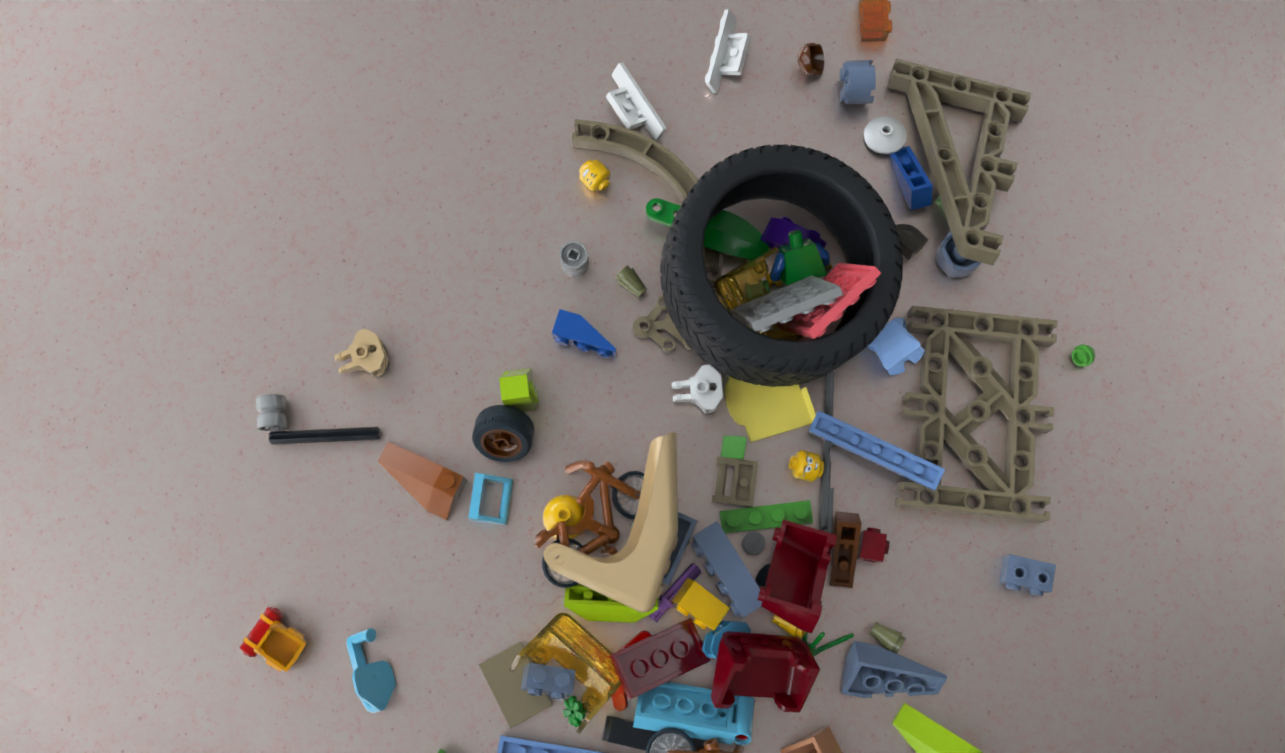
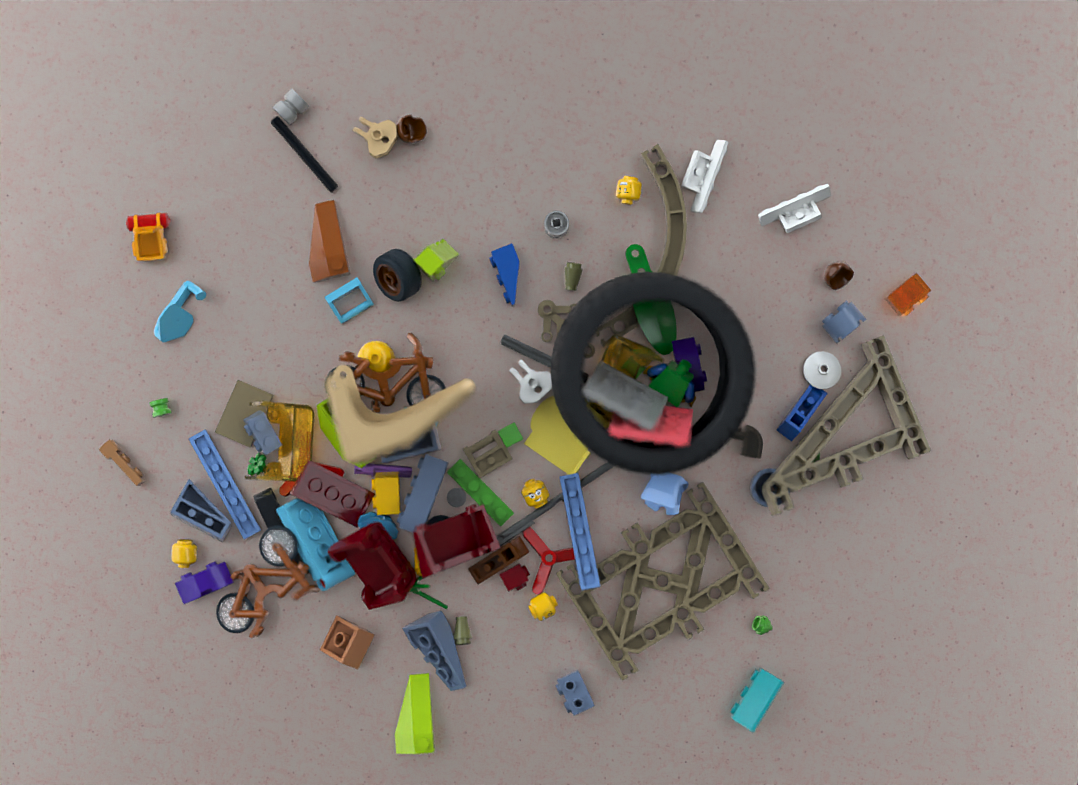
camera: 45 degrees right, 10 degrees up
none -> reddish brown hair [396,115,427,144]
none -> dark grey axle [500,335,589,383]
none -> red piece [522,527,575,595]
none -> yellow head [528,592,558,621]
none -> teal slope [730,668,784,732]

